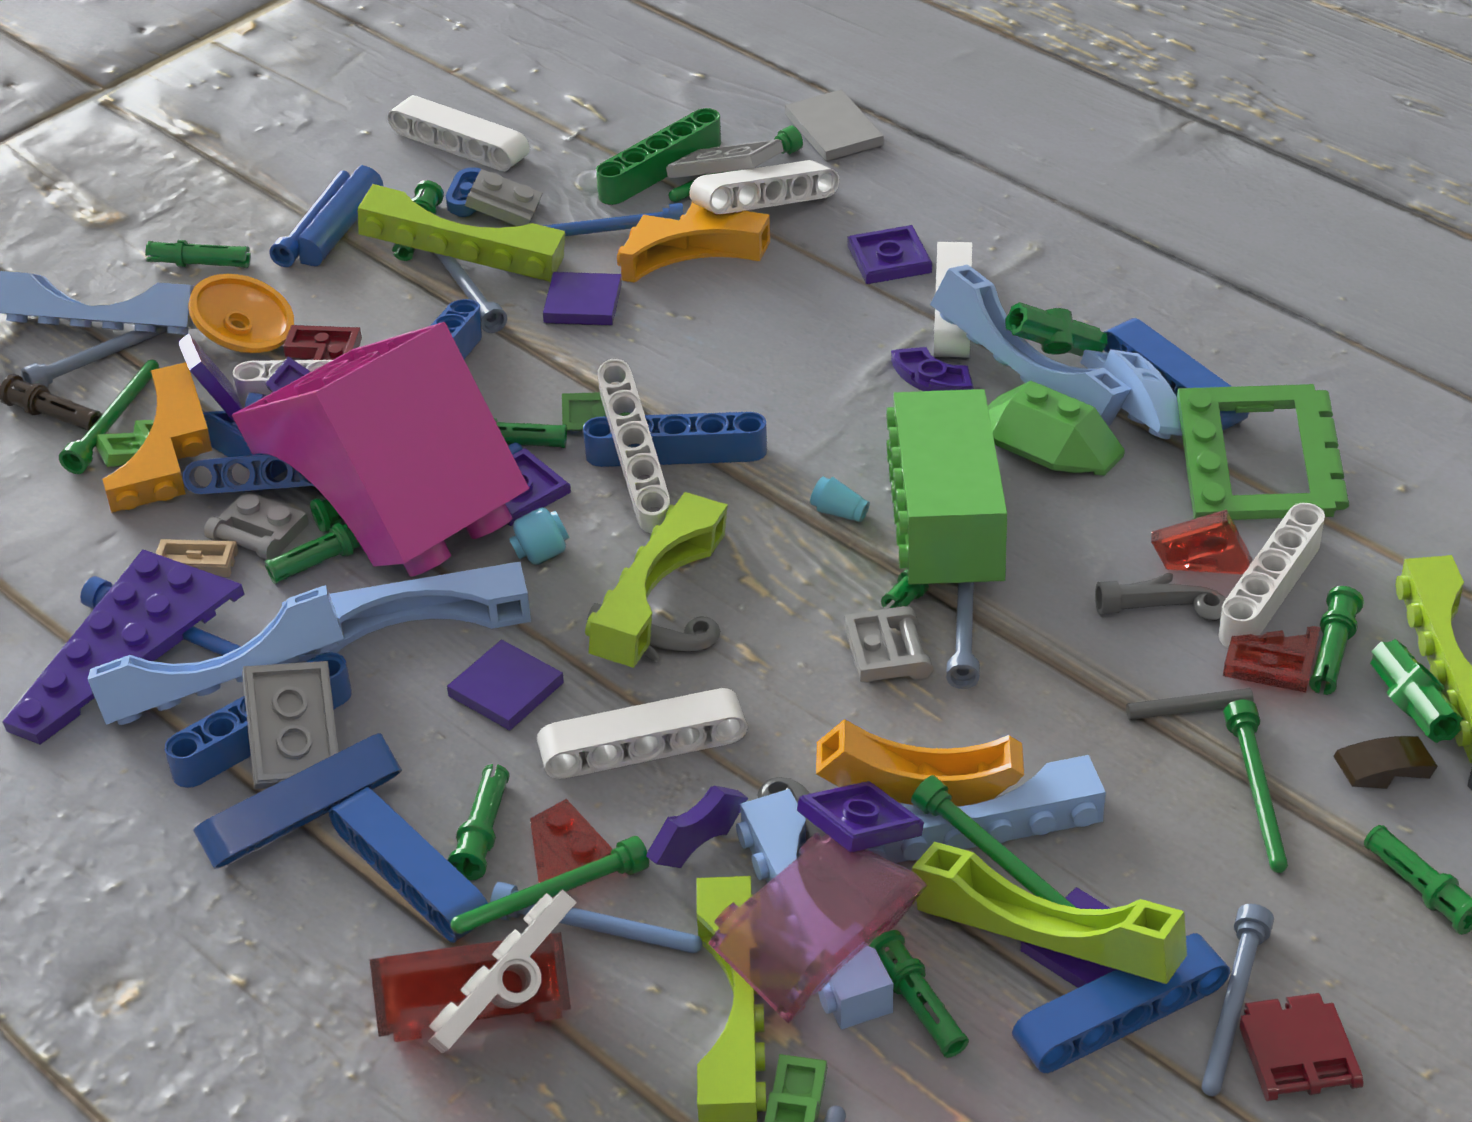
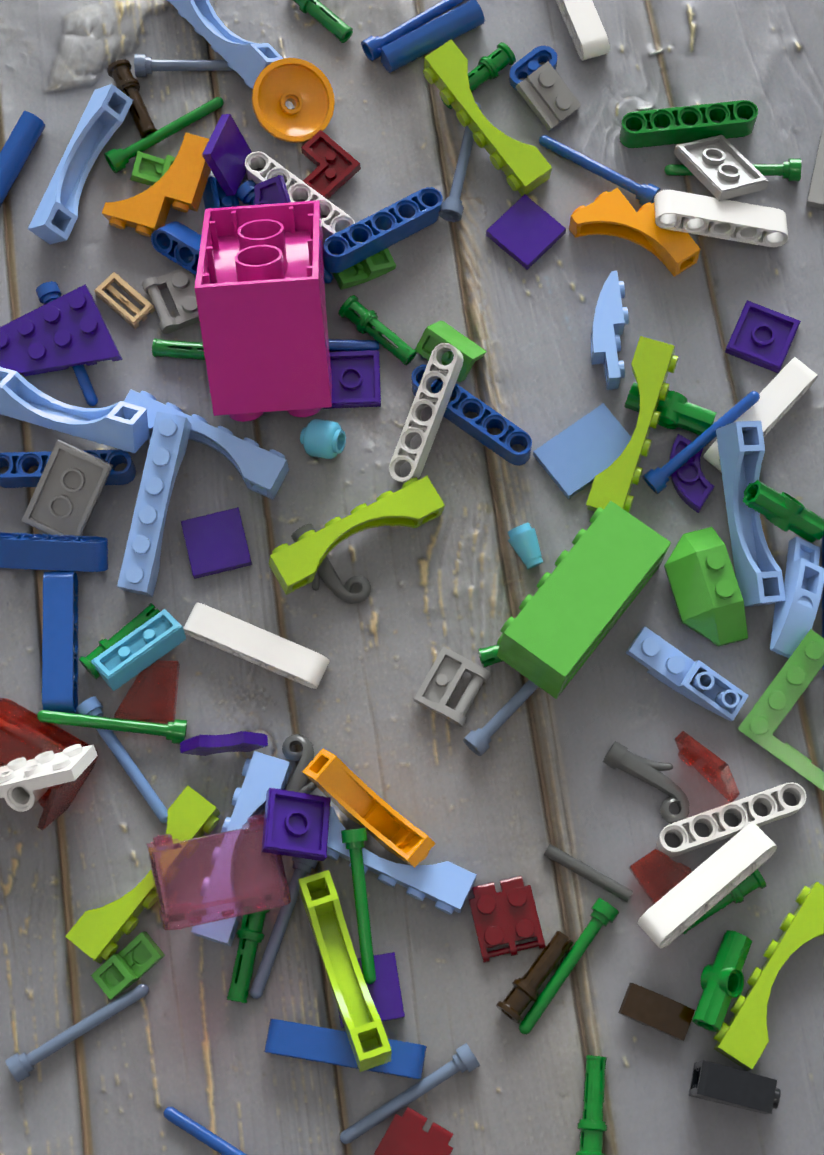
camera: 40 degrees right, 30 degrees up
none -> light blue arch [28,84,133,244]
none -> medium azure slope [91,609,186,691]
none -> light blue arch [117,411,192,597]
none -> sand blue piece [250,857,318,999]
none -> dark red plate [469,876,546,963]
none -> dark brown pin [496,931,573,1024]
none -> medium blue tile [533,403,631,499]
none -> lime arch [586,336,679,513]
none -> light blue slope [590,271,629,390]
none -> green piece [624,382,717,435]
none -> light blue slope [626,627,749,721]
none -> white beam [638,823,777,949]
none -> blue piece [642,391,760,494]

